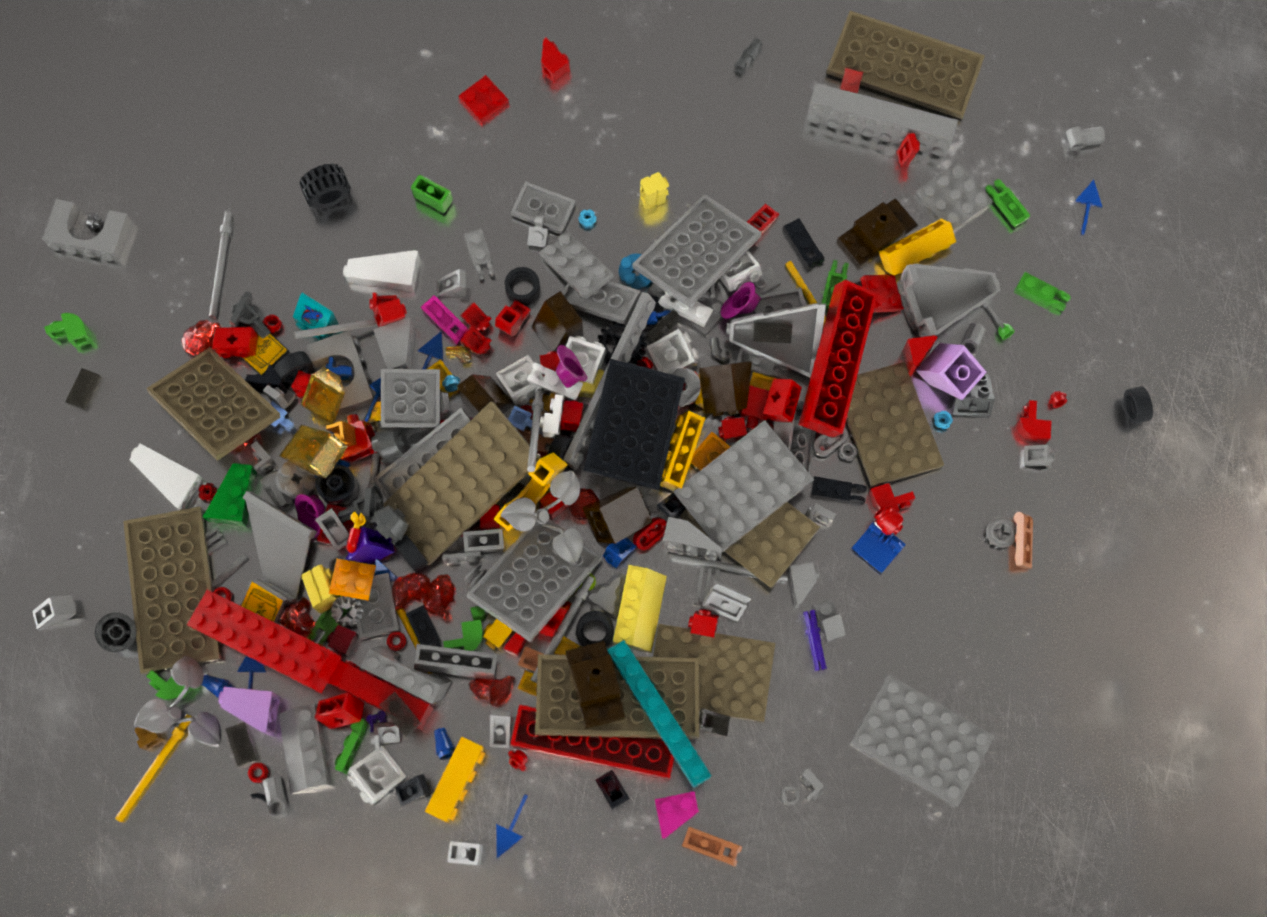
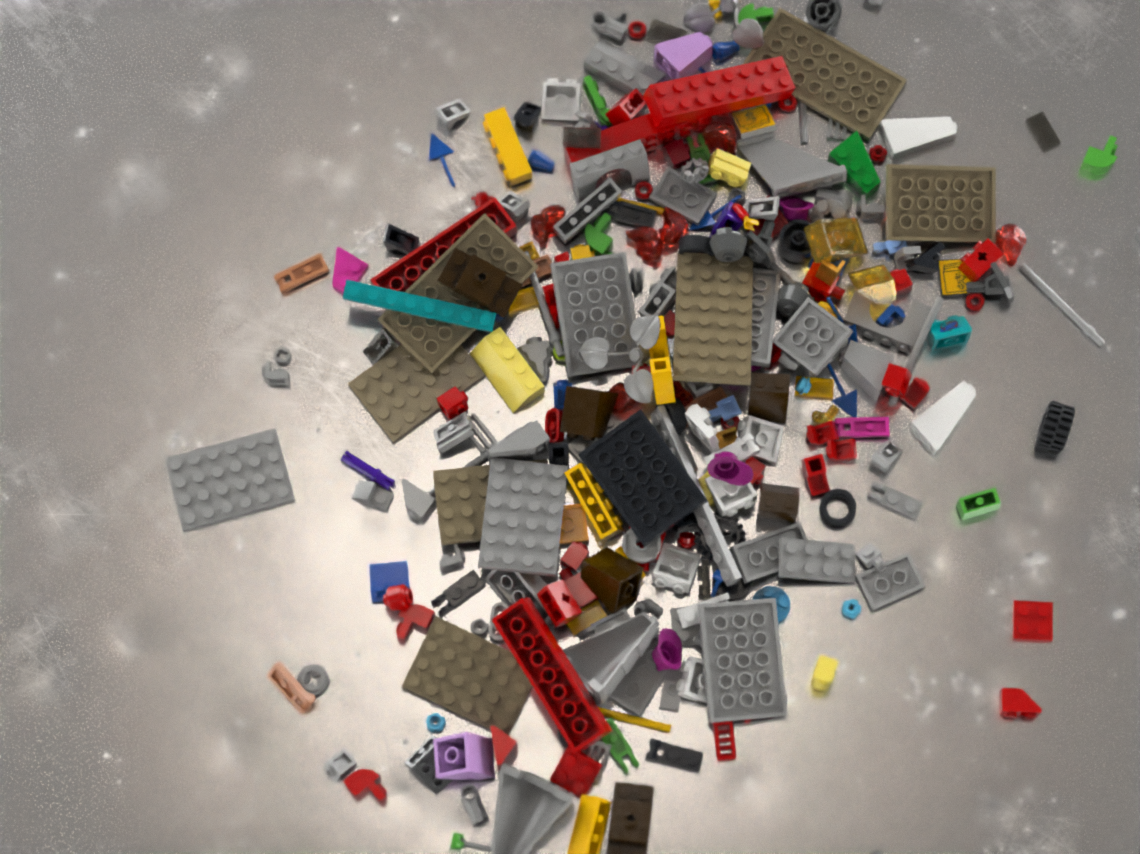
camera: 135 degrees right, 0 degrees up
black tyre [274,351,313,383] -> none
light orange plate [329,559,376,601] -> none
light grey bar [527,391,544,472] -> none
red brick [561,400,584,432] -> none
black tyre [576,610,614,647] -> none
clear smoke plate [753,322,793,343] -> none
red plate [1049,391,1067,408] -> none

